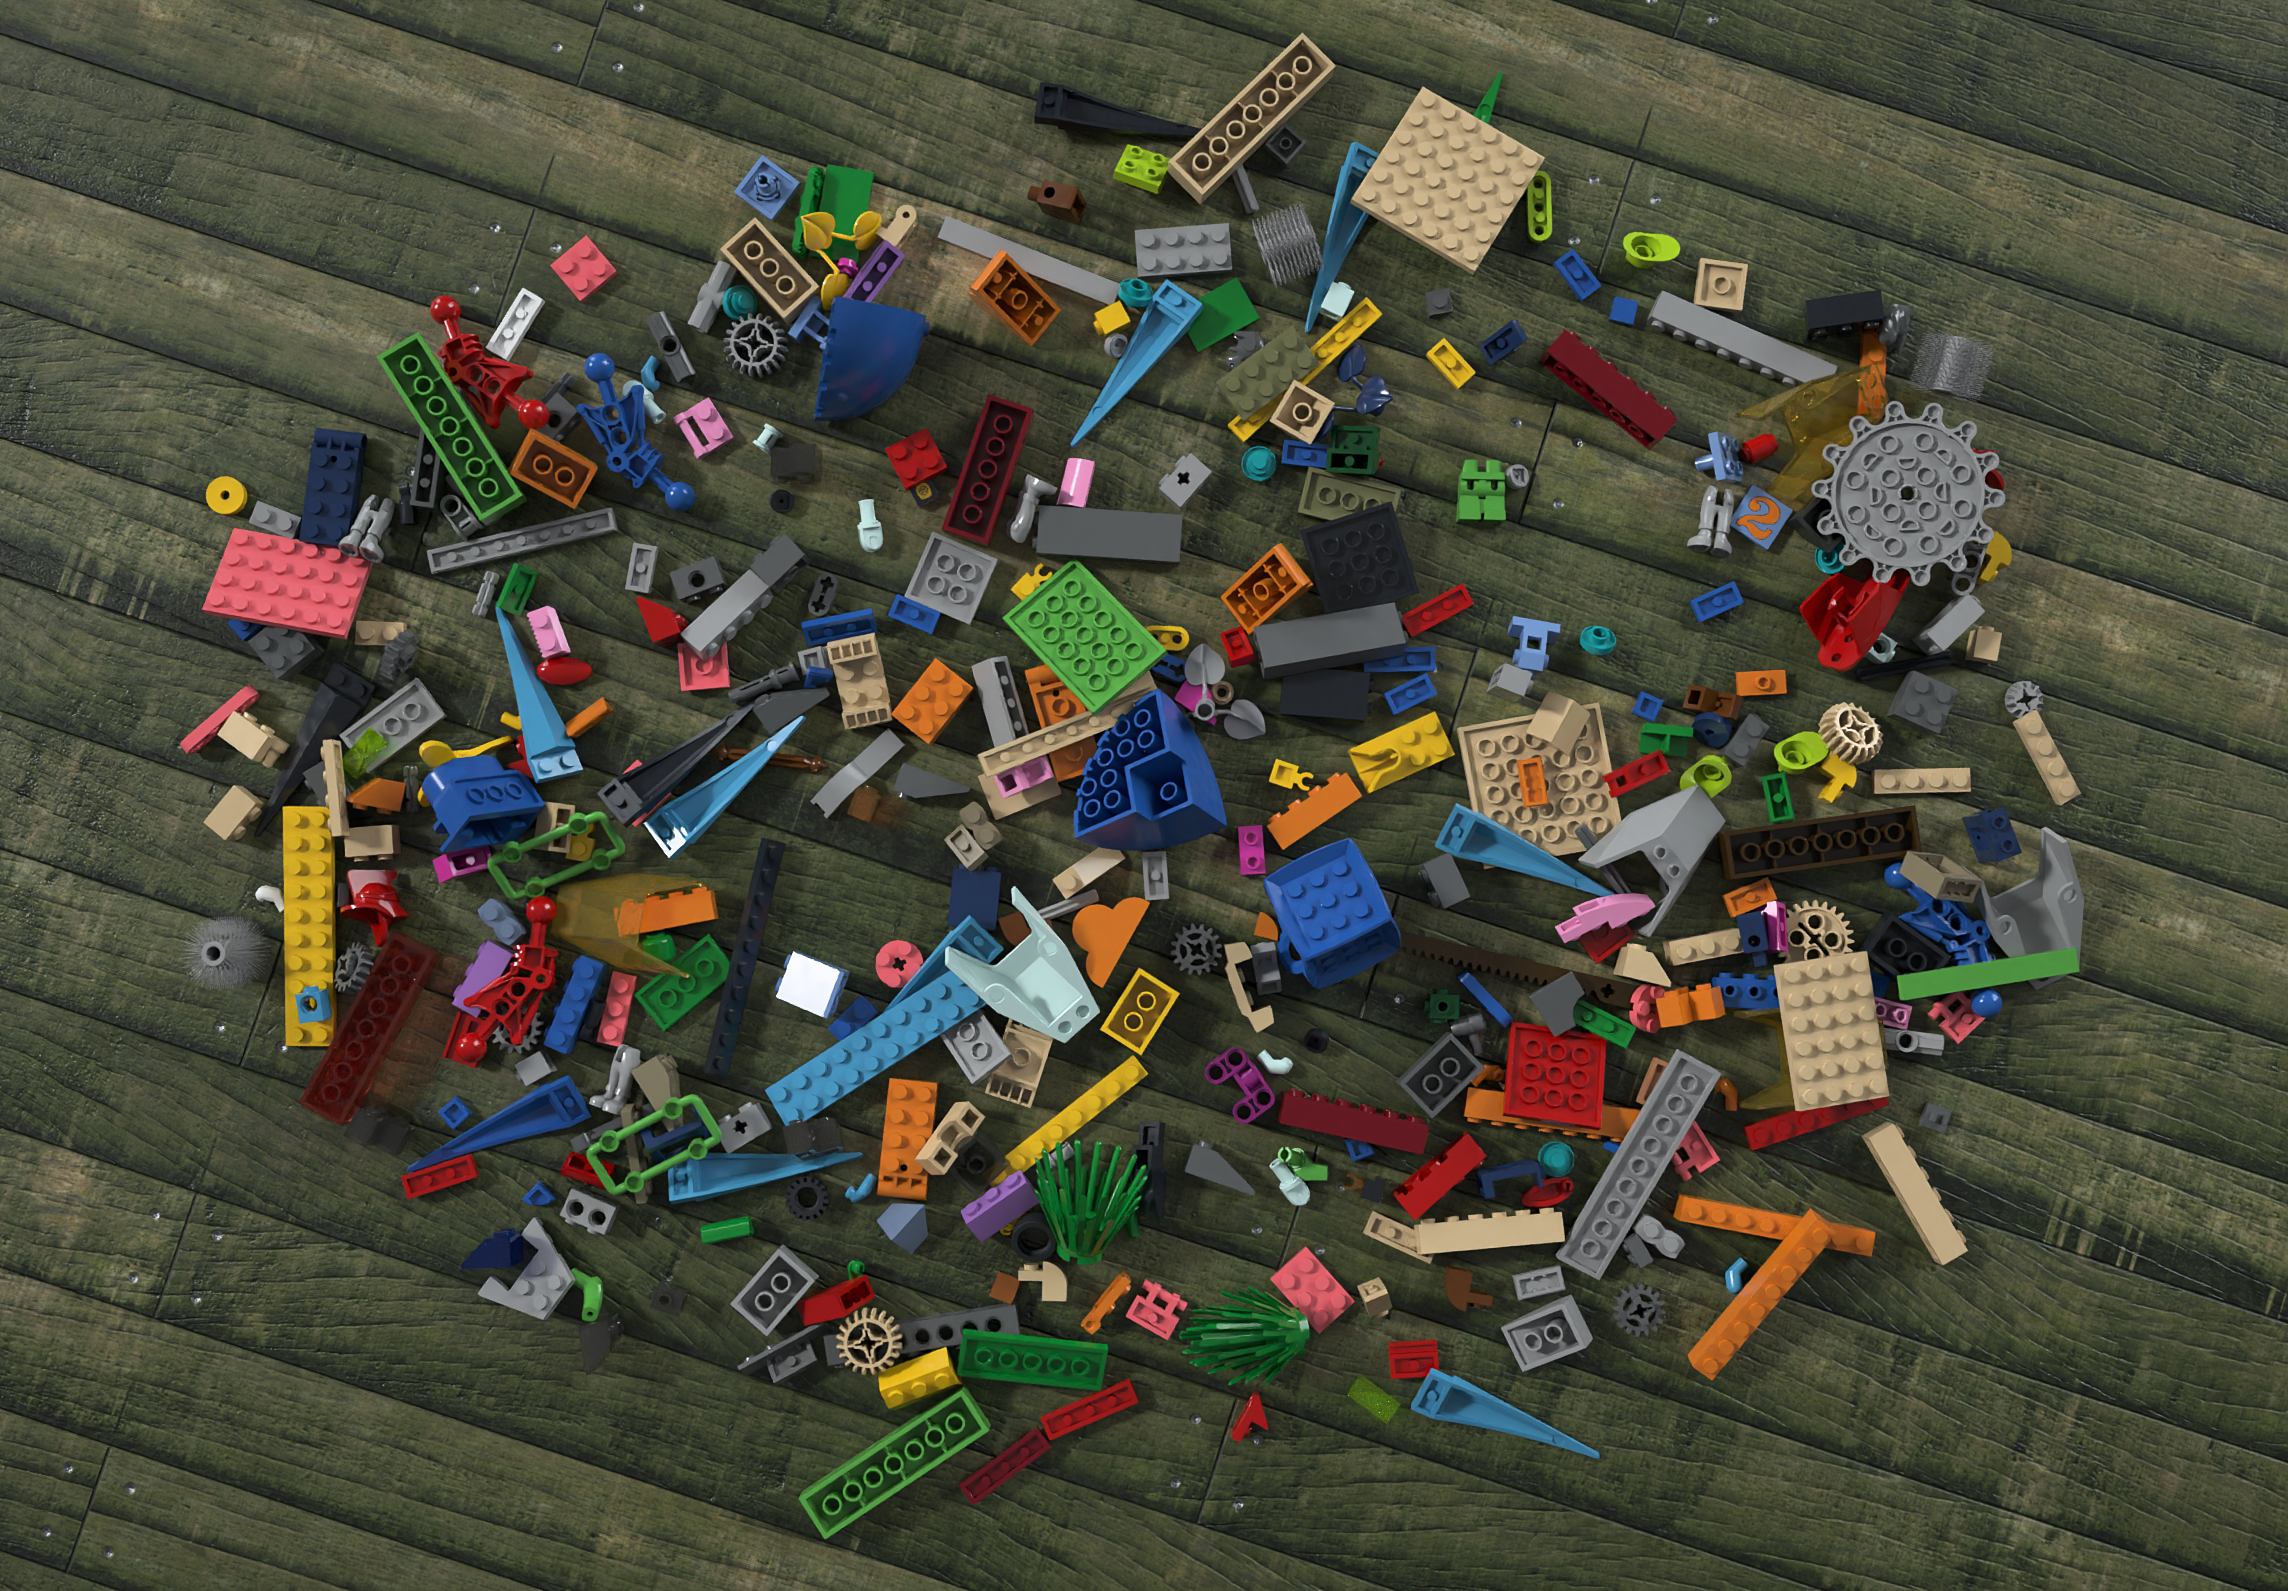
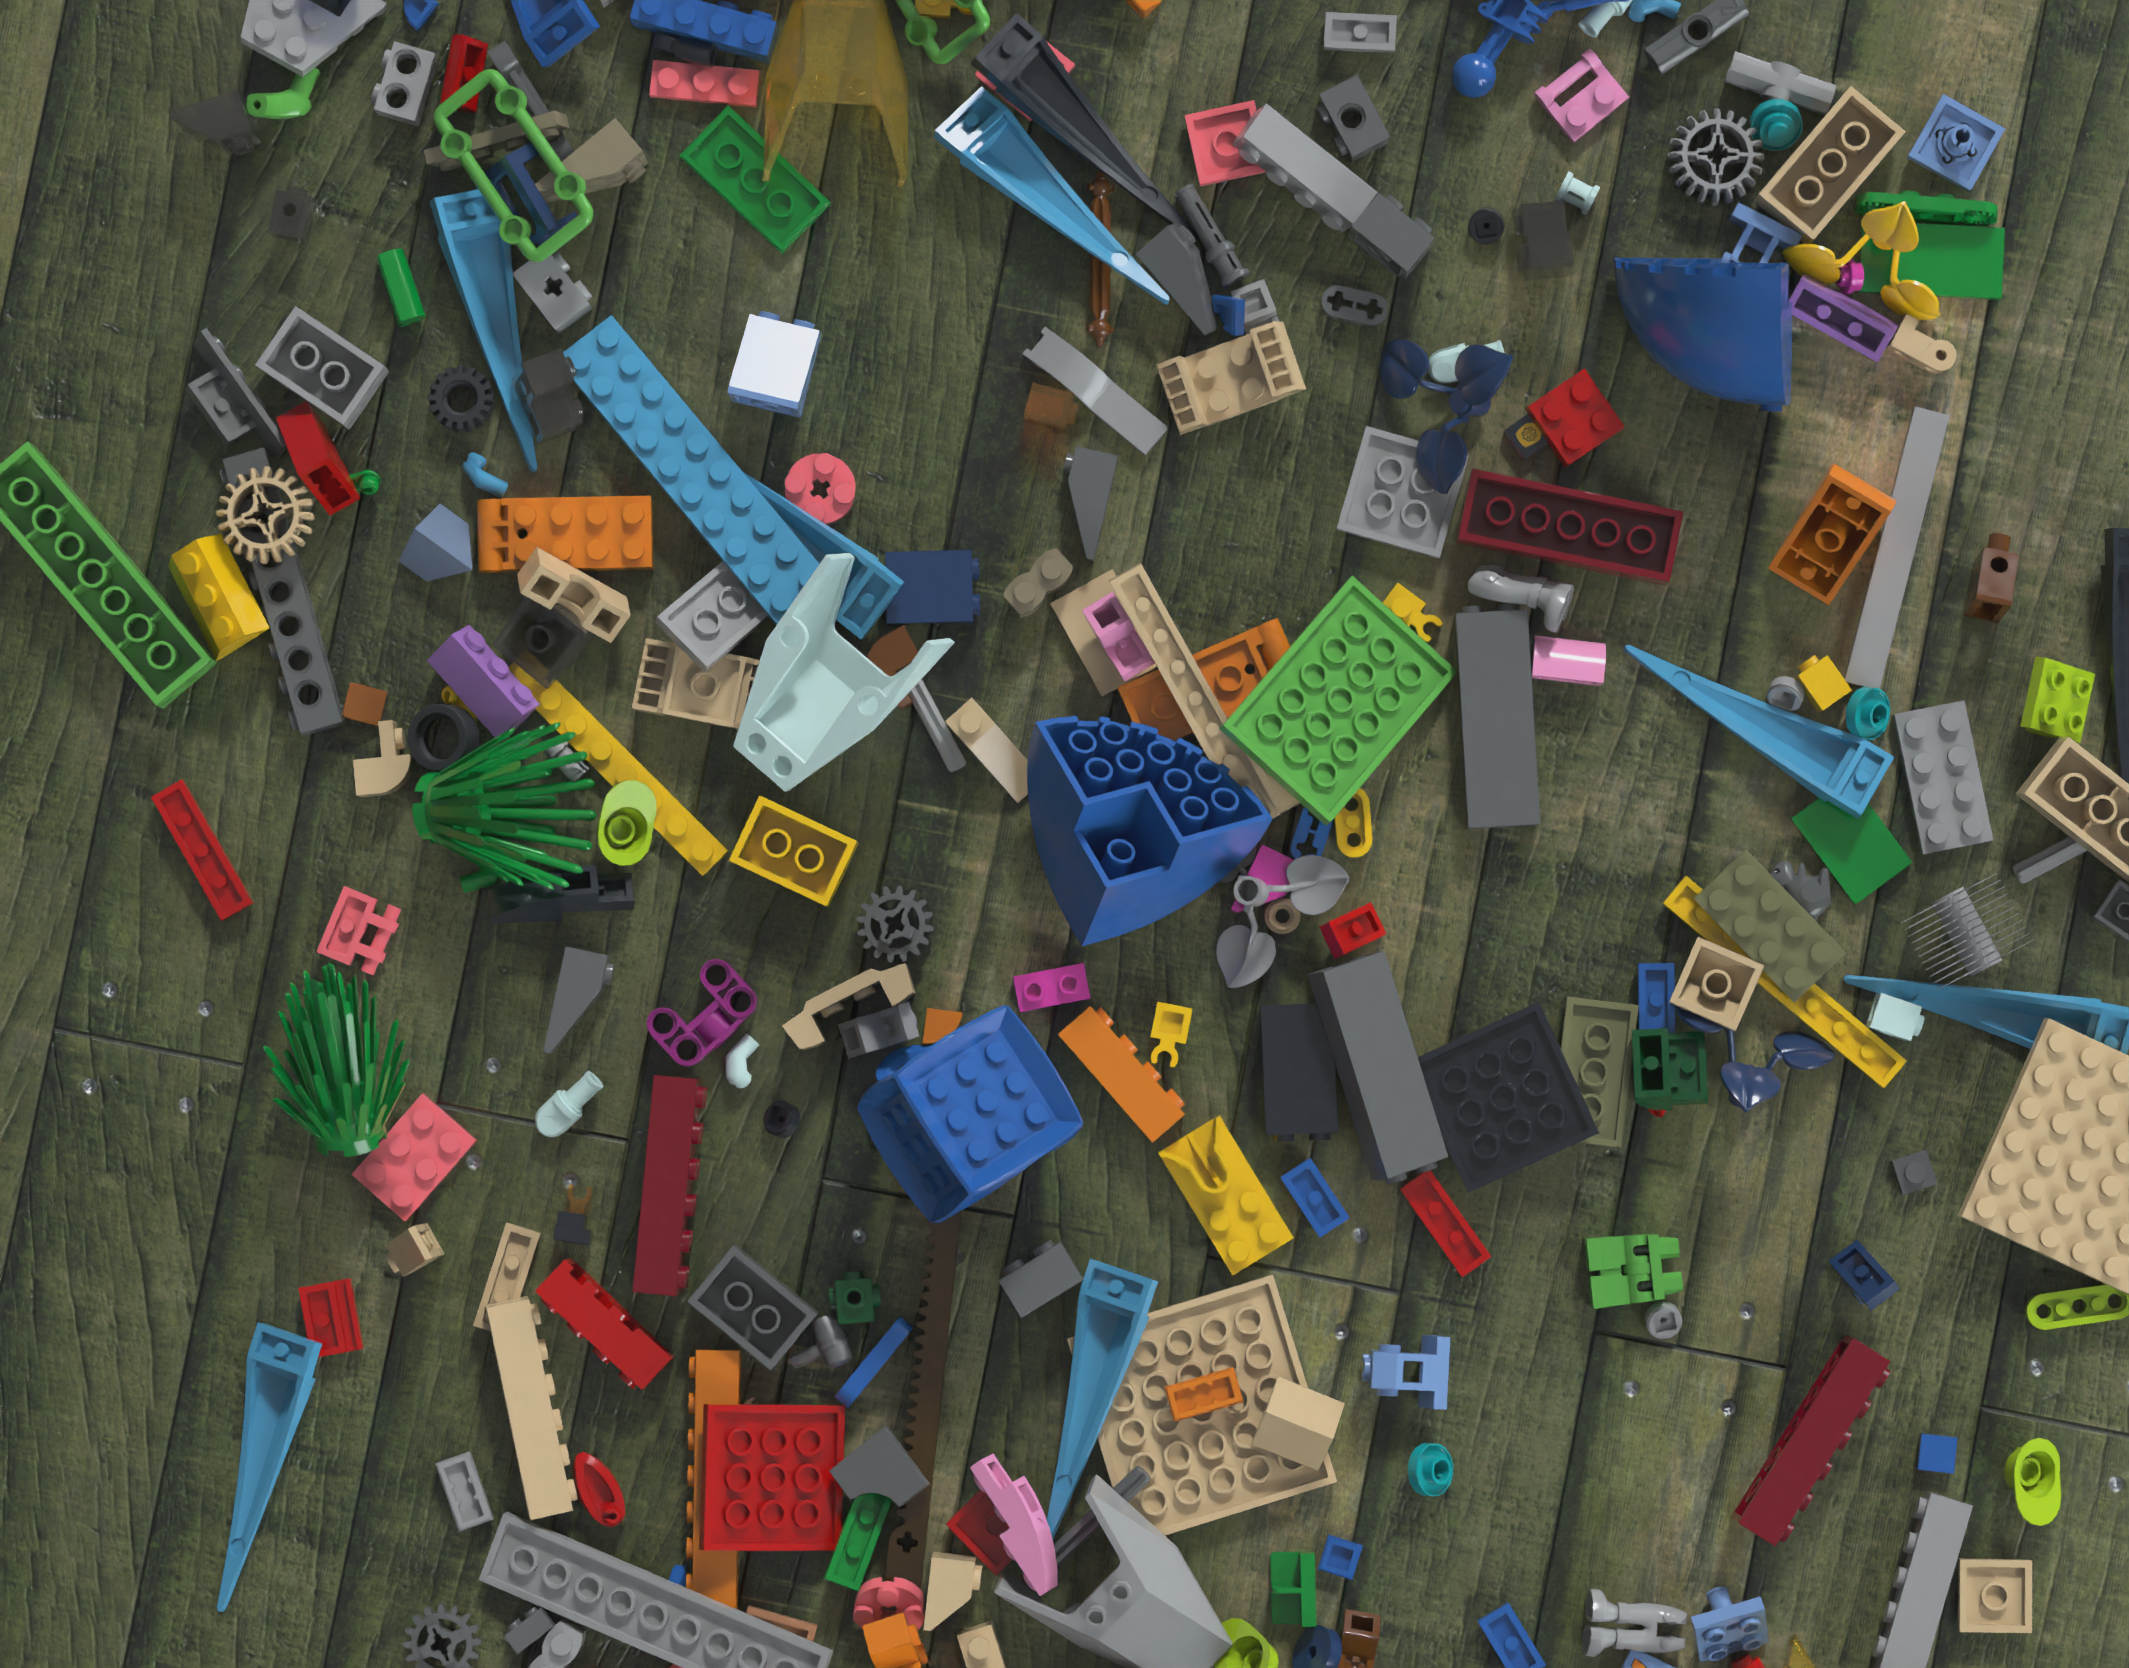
camera: 85 degrees right, 0 degrees up
light grey piece [589,1044,641,1116] -> none
orange brick [615,887,719,937] -> none
red slope [636,596,689,648] -> none
green head [642,930,676,967] -> none
black plate [703,838,786,1076] -> none
blue plate [802,608,877,646] -> none
blue plate [828,994,879,1041] -> none
blue plate [888,594,942,635] -> none
orange brick [891,658,975,746] -> none
dark tan plate [944,824,989,872] -> none
green plate [956,1329,1108,1391] -> none
dark red plate [959,1426,1052,1505] -> none
light grey brick [971,656,1029,748] -> none
orange brick [1072,897,1150,988] -> none
orange hinge [1081,1271,1131,1334] -> none
light grey plate [1142,851,1169,900] -> none
light grey brick [1159,453,1212,511] -> none
orange brick [1221,543,1314,634] -> none
red slope [1231,1390,1269,1442] -> none
teal plate [1241,446,1276,482] -> none
bright green arm [1278,1147,1328,1181] -> none
blue tile [1344,1138,1376,1162] -> none
clear neon green plate [1347,1374,1401,1424] -> none
blue plate [1363,647,1436,673] -> none
yellow plate [1426,338,1476,390] -> none
reddish brown brick [1443,1265,1493,1312] -> none
orange arm [1470,1064,1504,1088] -> none
dark blue panel [1474,1158,1546,1199] -> none
light grey brick [1486,663,1534,703] -> none
light grey slope [1501,1295,1593,1372] -> none
teal plate [1538,1141,1574,1177] -> none
blue plate [1553,249,1602,302] -> none
red plate [1602,749,1670,798] -> none
none -> lime piece [596,780,656,866]
none -> dark blue plant [1380,339,1513,494]

